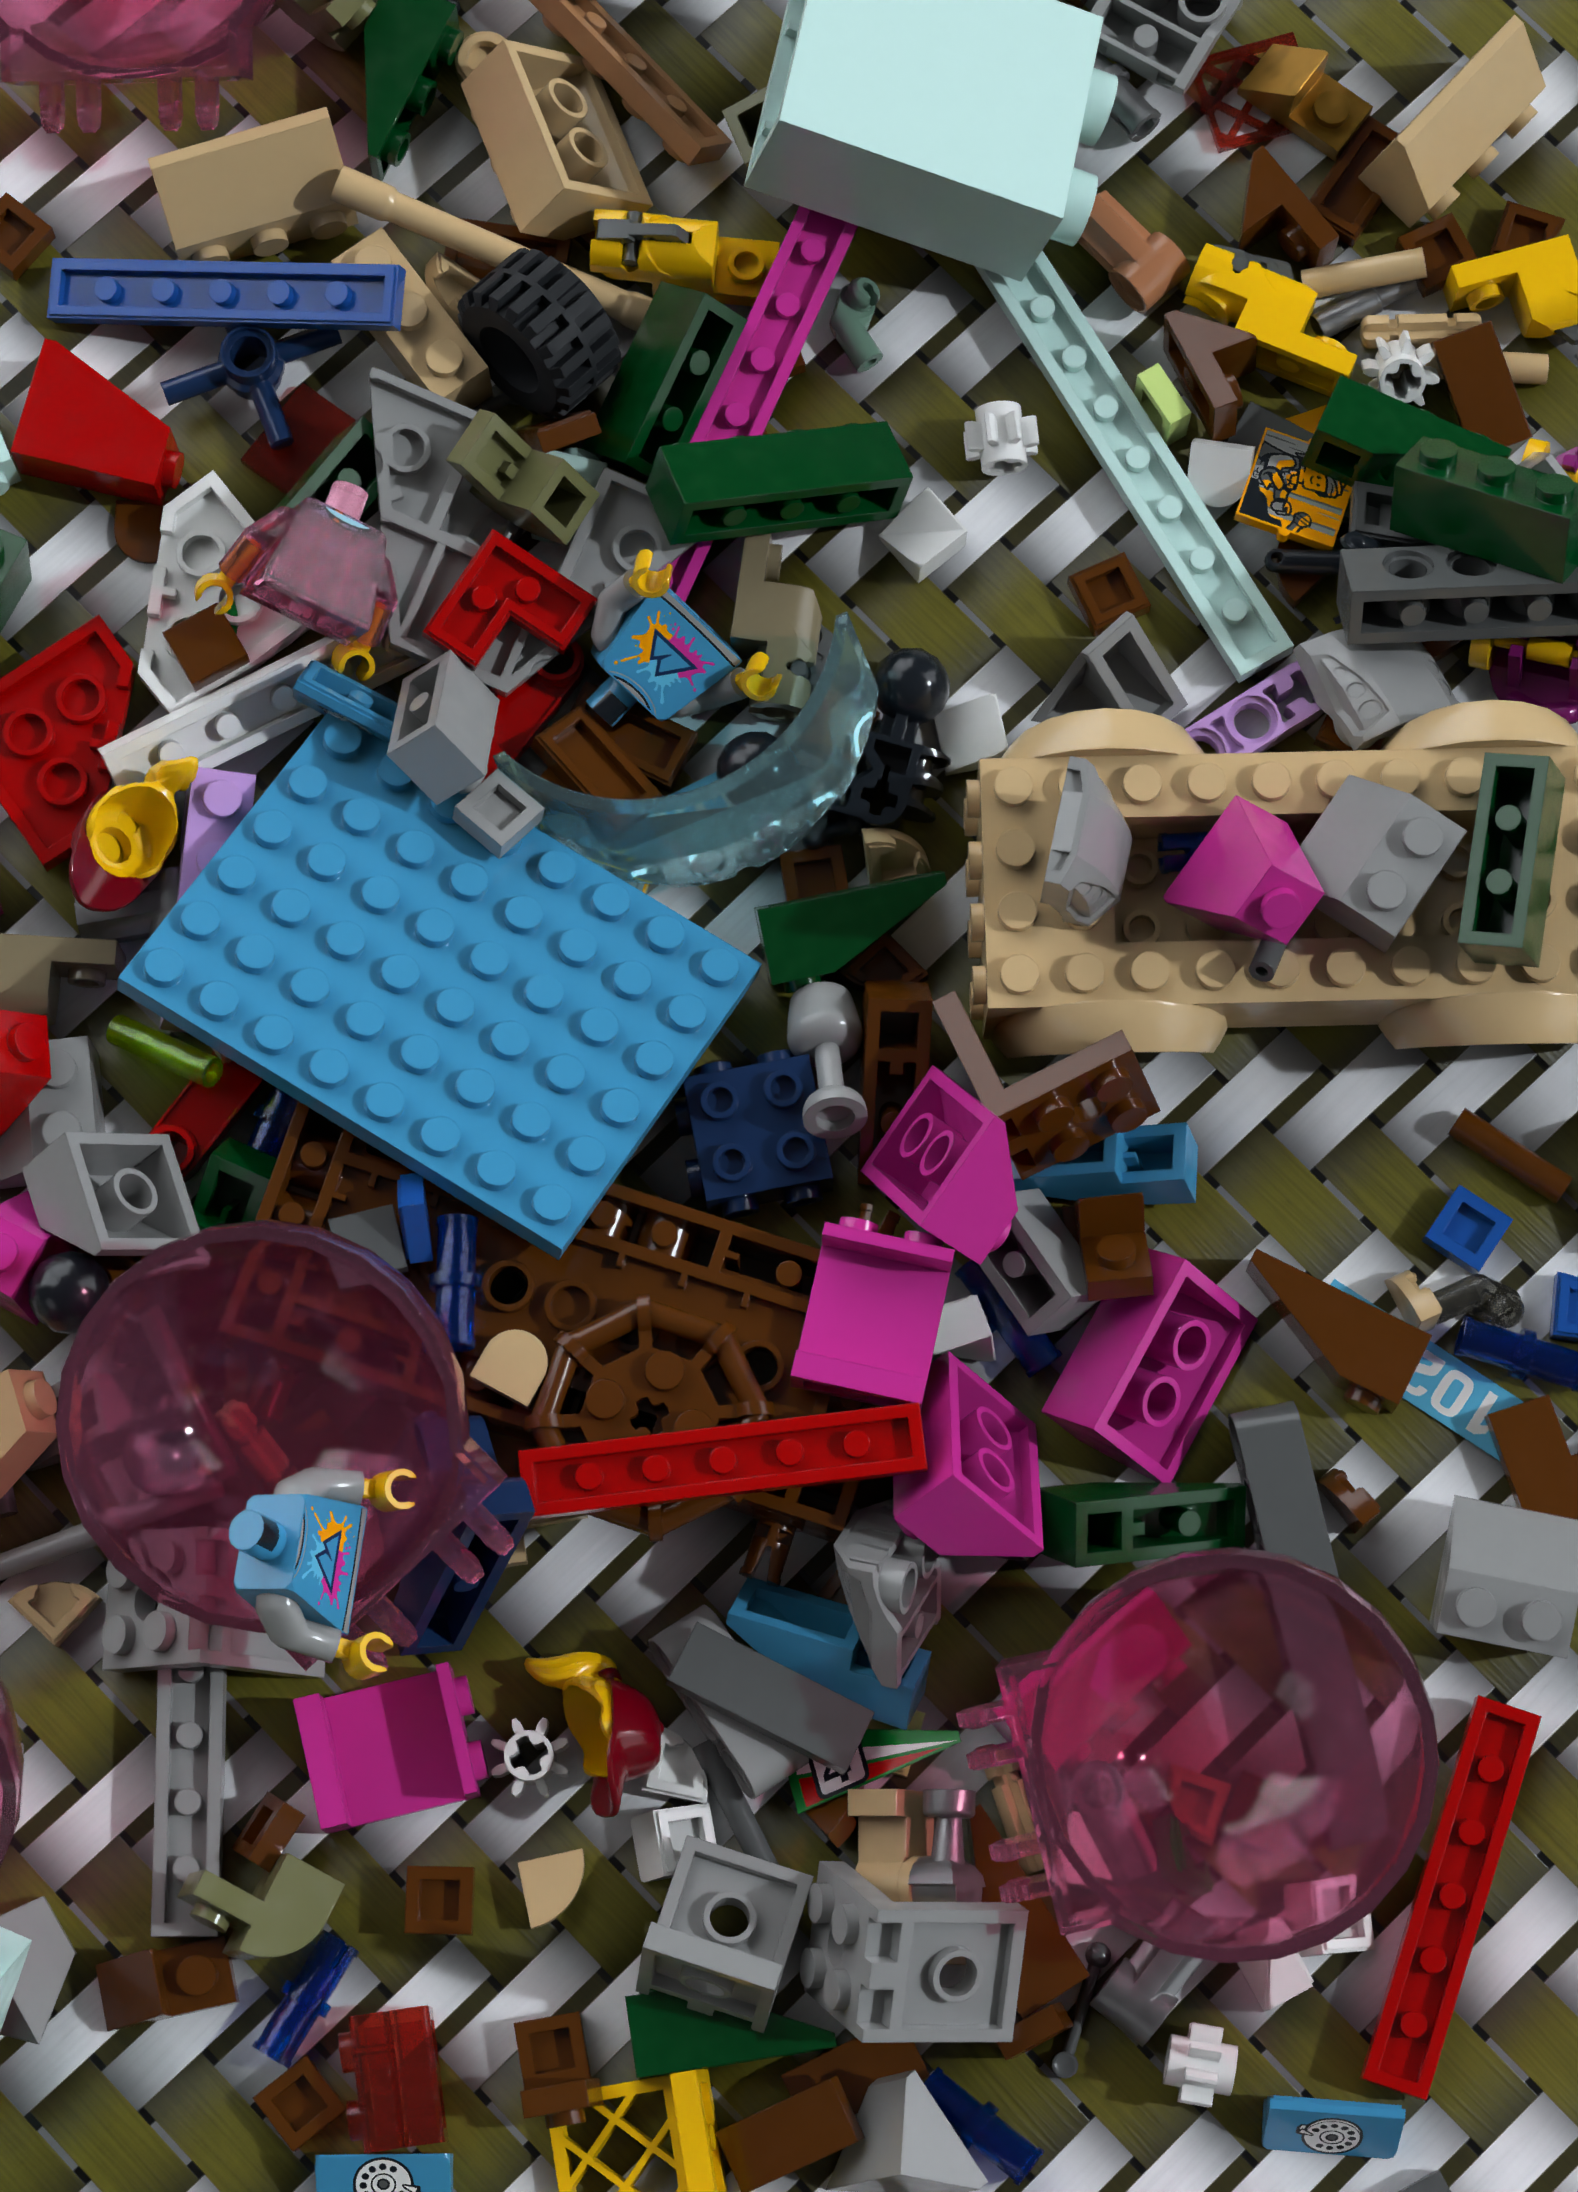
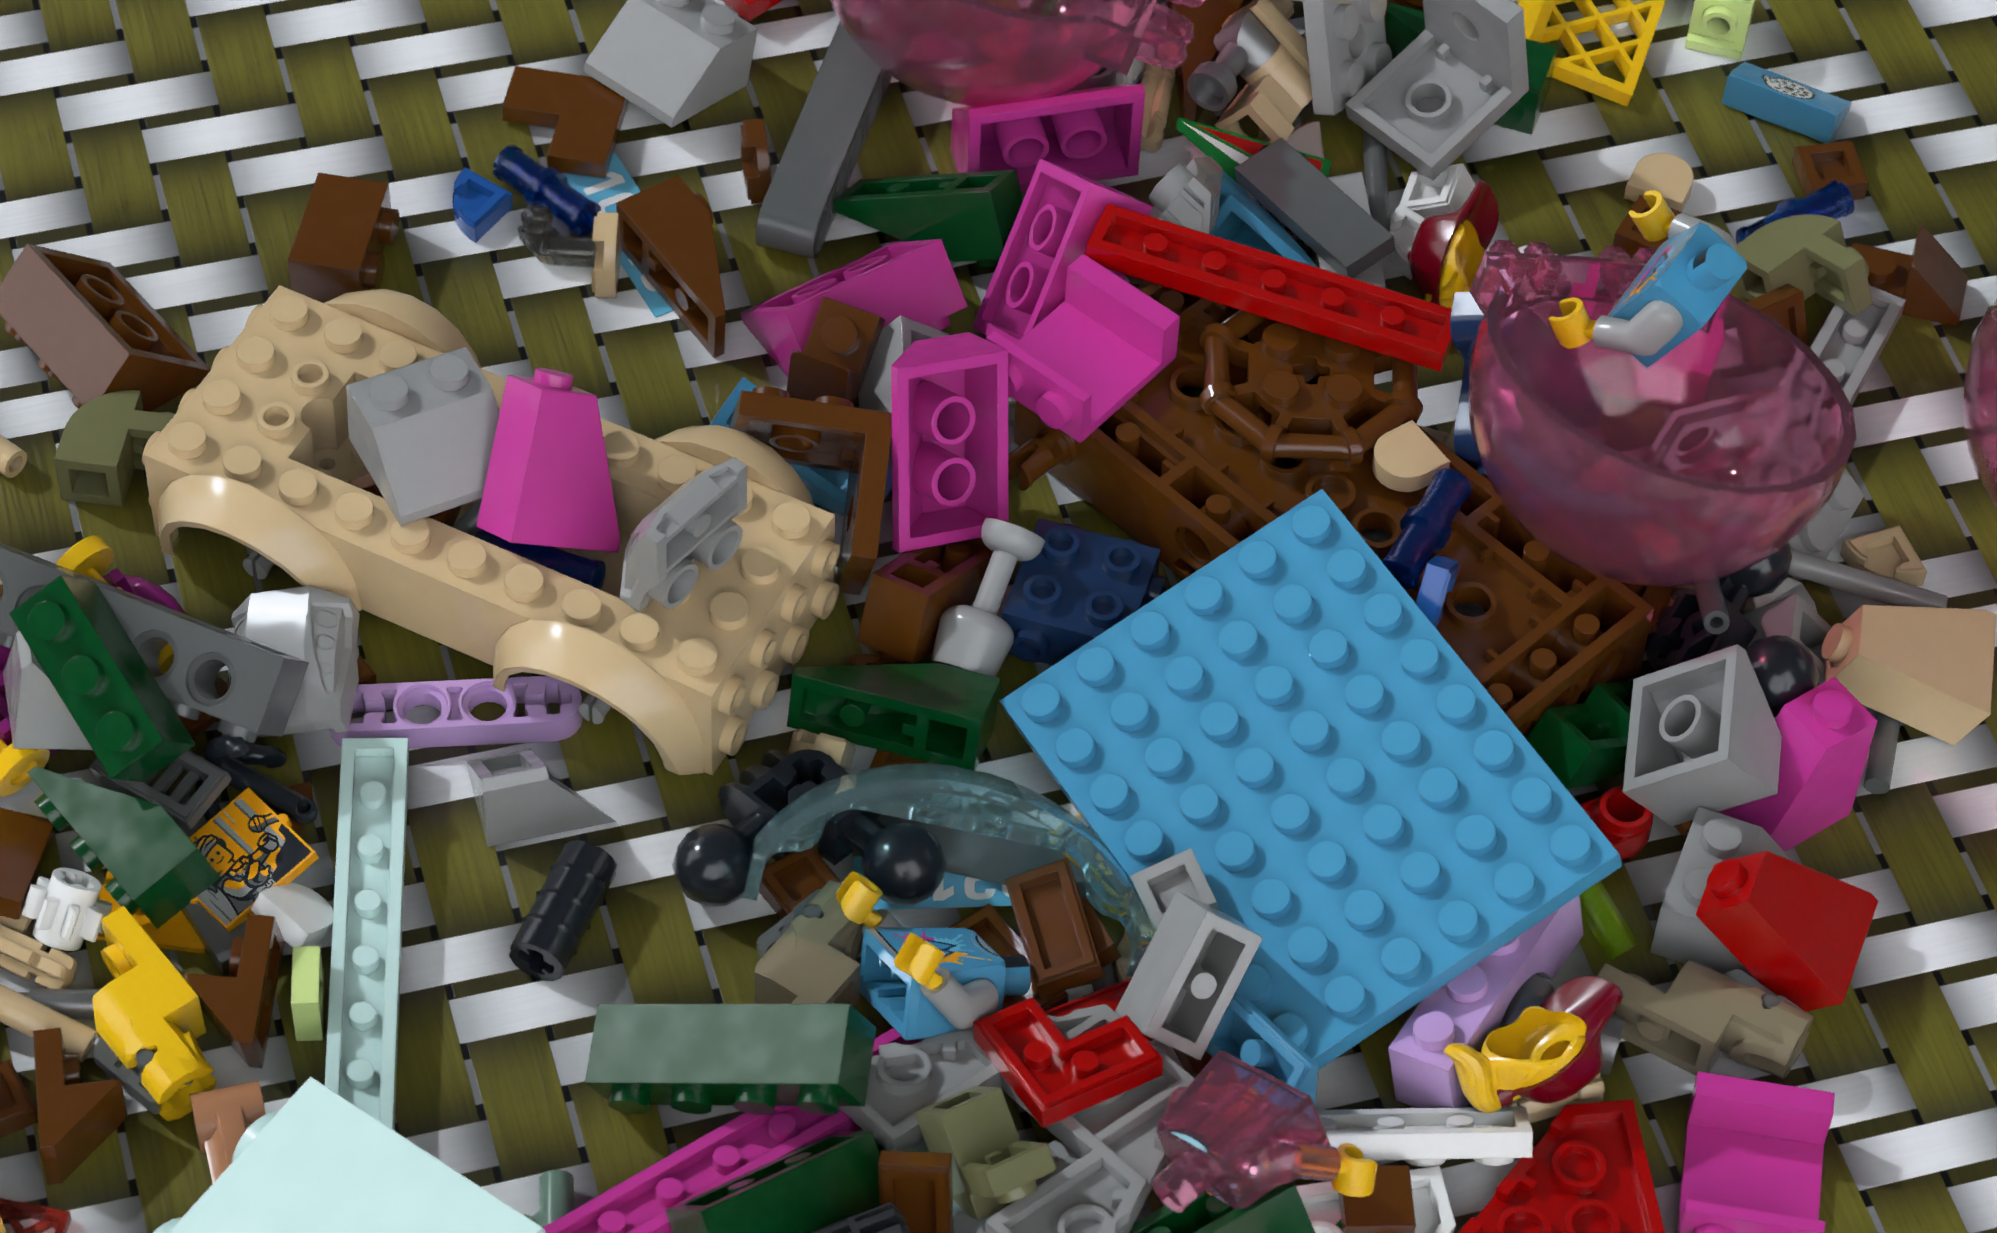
camera: 155 degrees left, 25 degrees down
dark grey tile [328,1204,409,1287] -> none
clear red brick [338,2005,449,2154] -> none
reddish brown tile [514,2011,592,2090] -> none
tan tile [518,1848,585,1929] -> none
reddish brown plate [520,2078,604,2129] -> none
white slope [879,487,967,583] -> none
white slope [933,693,1008,776] -> none
white gear [963,400,1040,476] -> none
reddish brown tile [1067,552,1151,637] -> none
blue tile [1422,1184,1514,1274] -> none
reddish brown piece [1448,1108,1573,1204] -> none
dark green brick [1457,752,1566,968] -> none
none -> black axle [509,840,617,981]
none -> tan tile [1624,153,1694,212]

